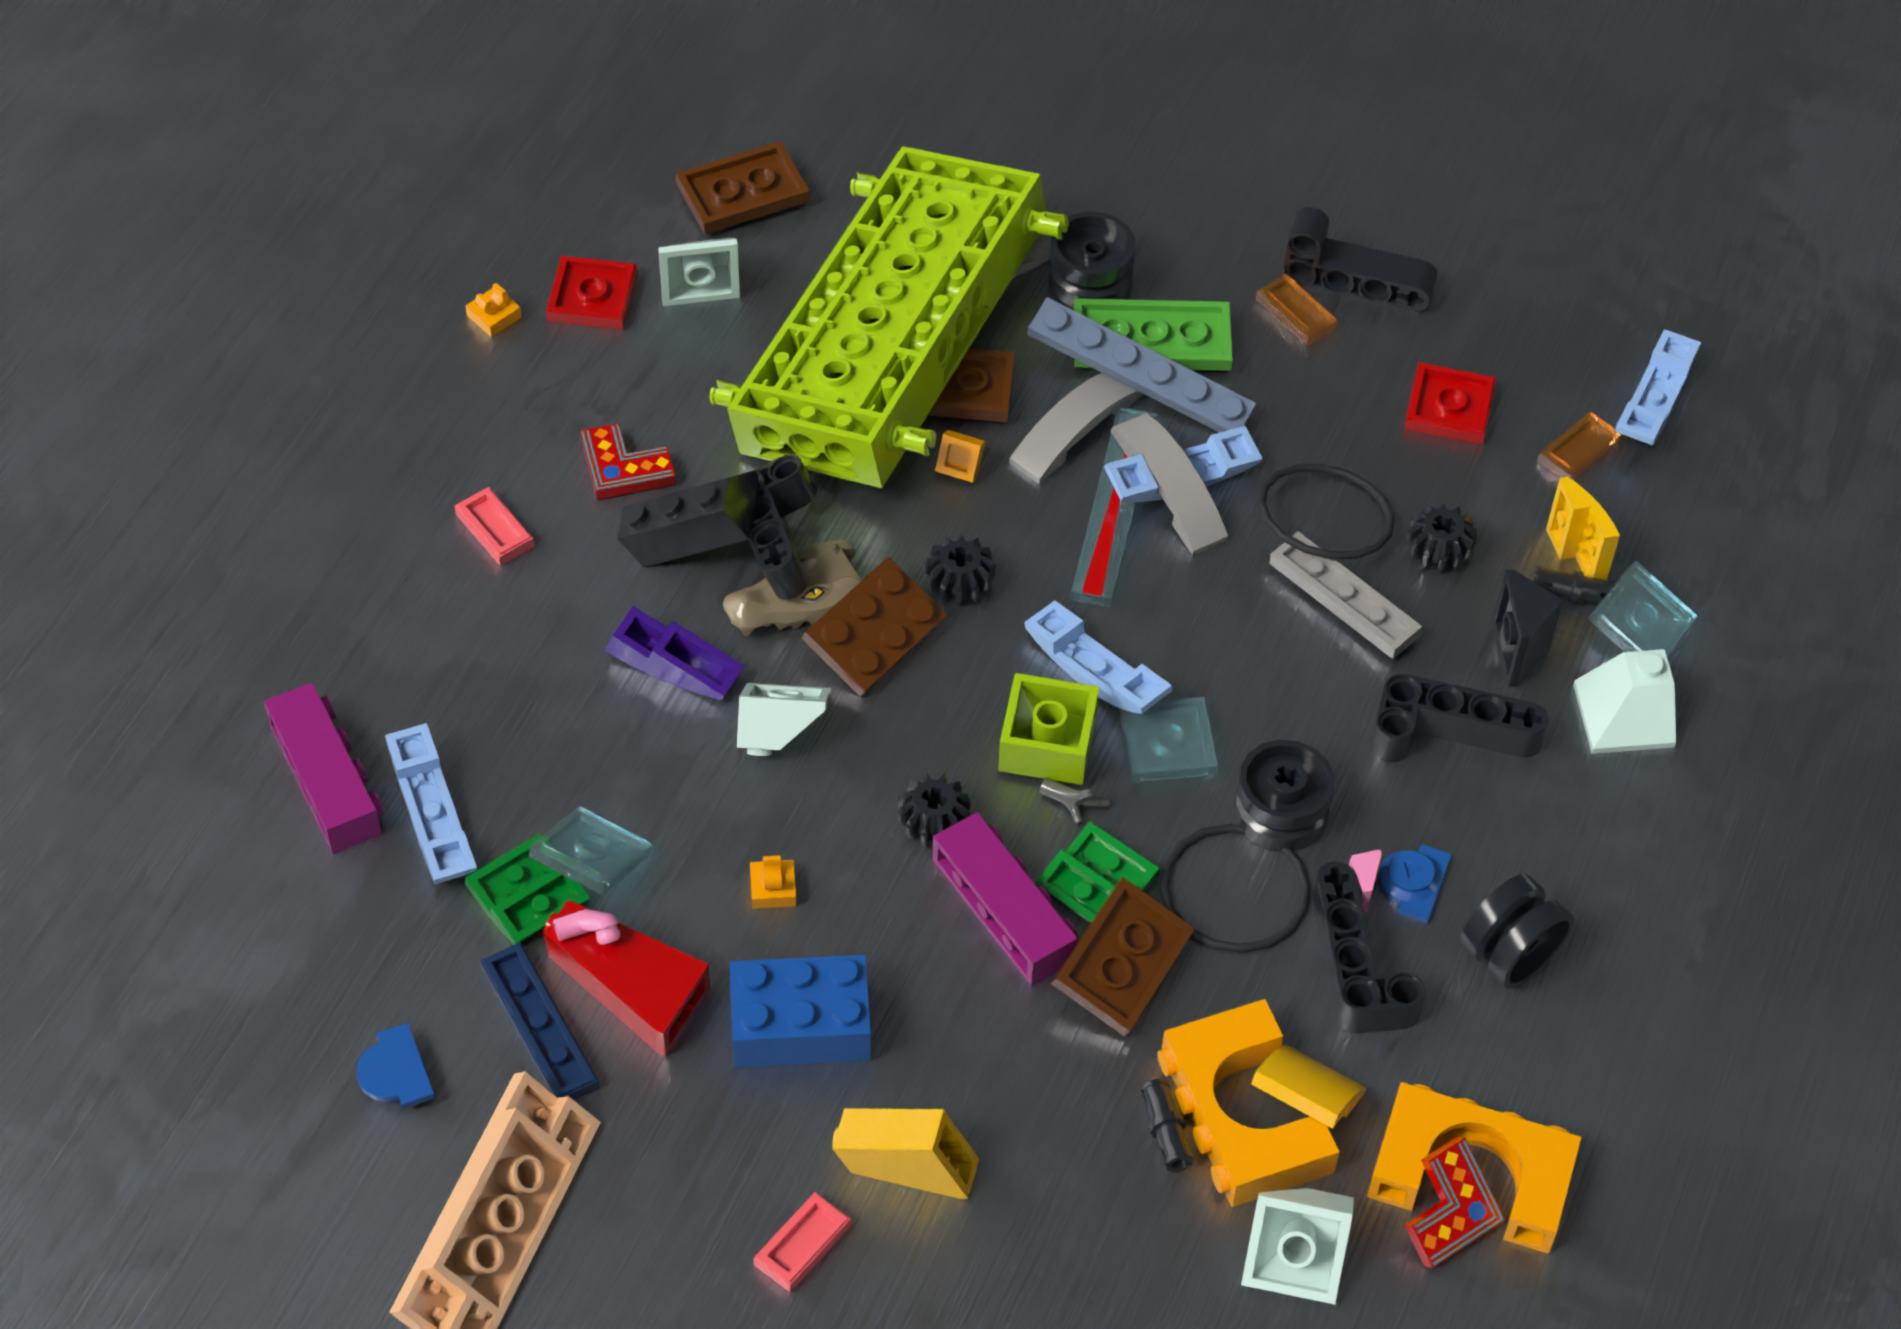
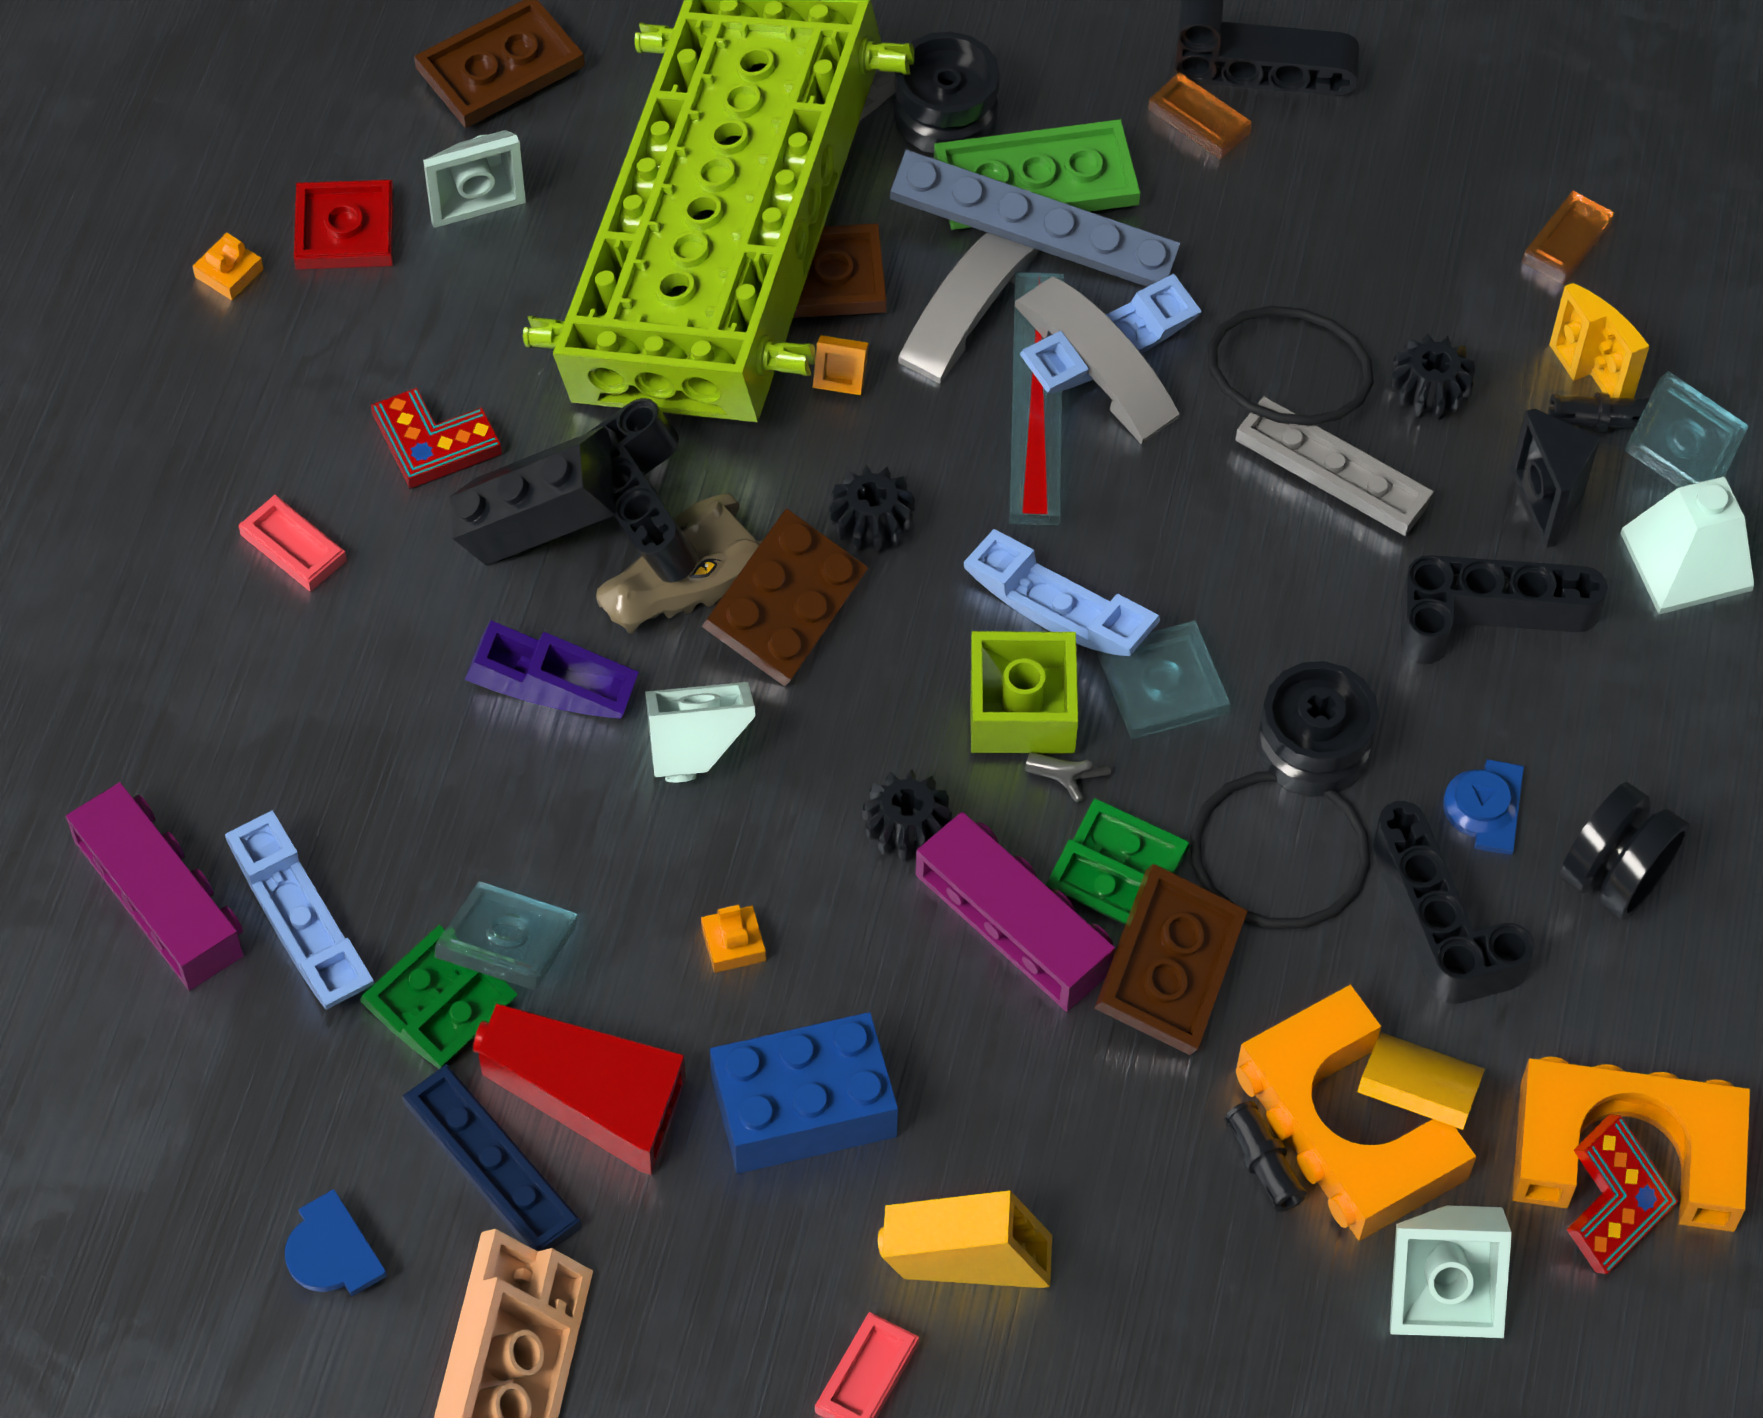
camera: 10 degrees left, 5 degrees up
bright pink arm [553,909,621,945] -> none
bright pink slope [1349,850,1382,914] -> none
red tile [1404,362,1496,445] -> none
light blue slope [1615,329,1701,445] -> none

